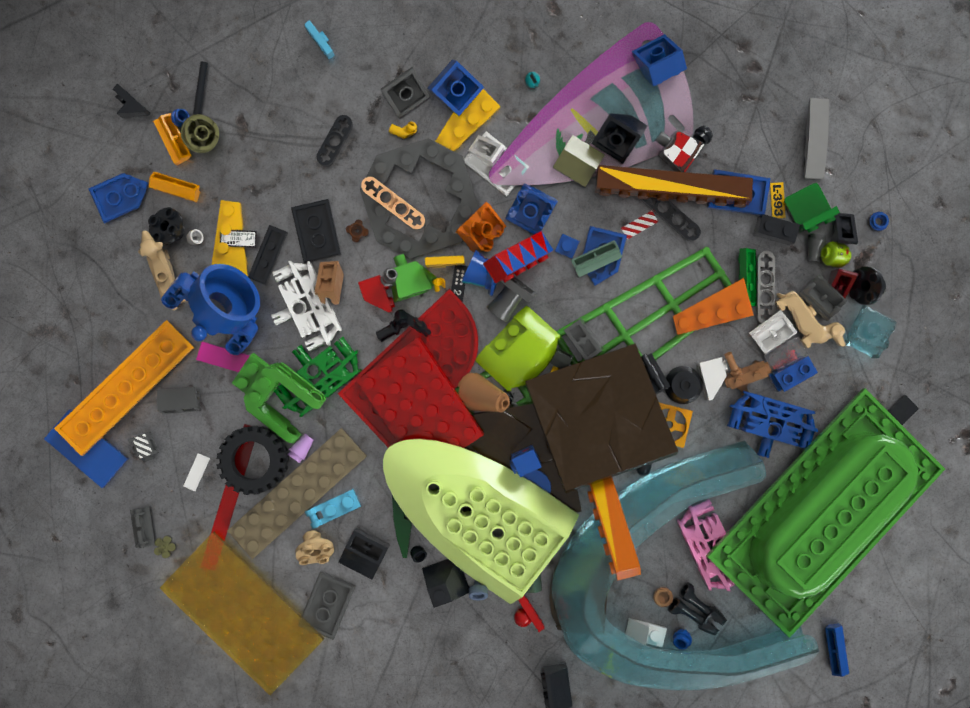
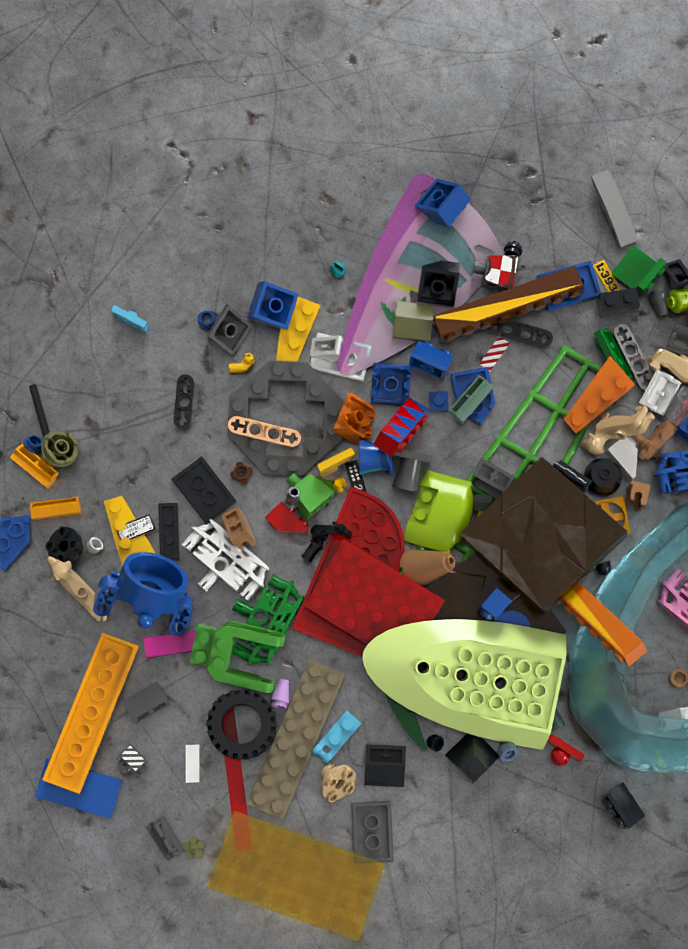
camera: 25 degrees left, 10 degrees down
none -> blue plate [198,310,216,329]
none -> blue slope [409,341,454,381]
none -> tan animal [580,405,655,455]
none -> medium nougat hinge [625,480,651,512]

